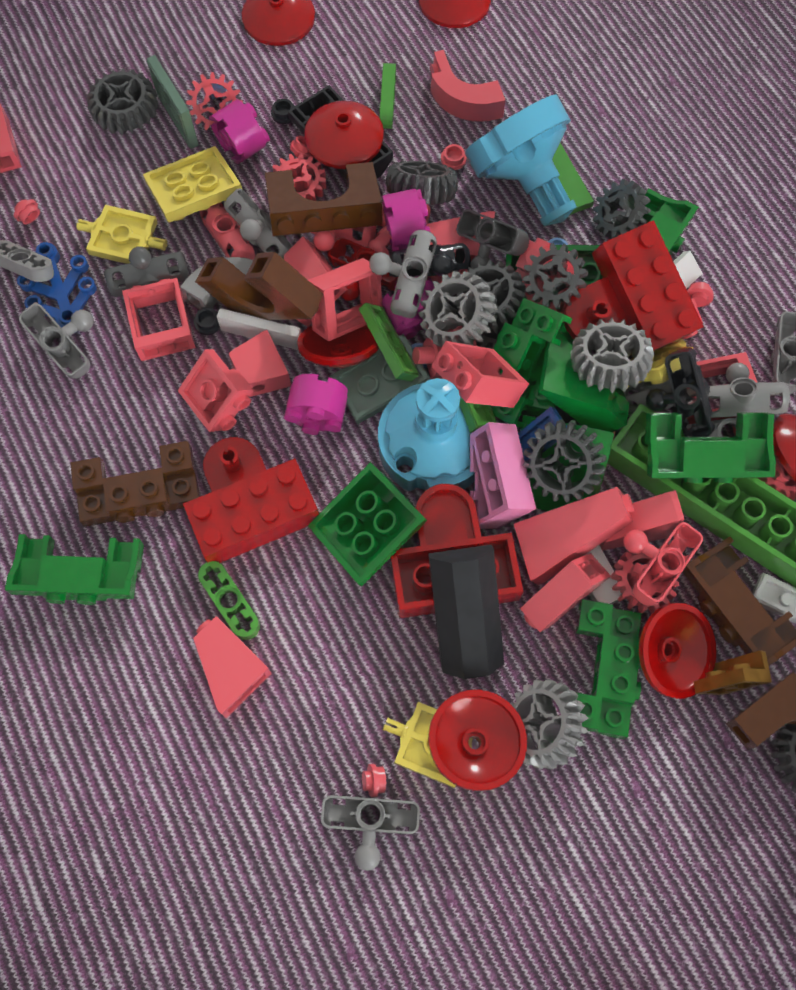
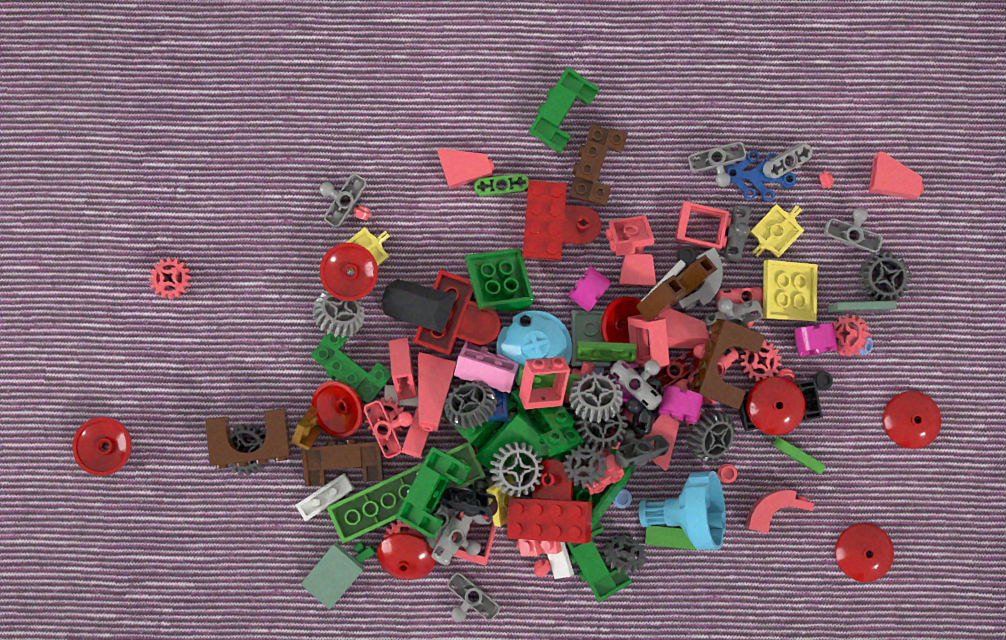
camera: 120 degrees right, 15 degrees up
none -> light grey piece [824,208,883,253]

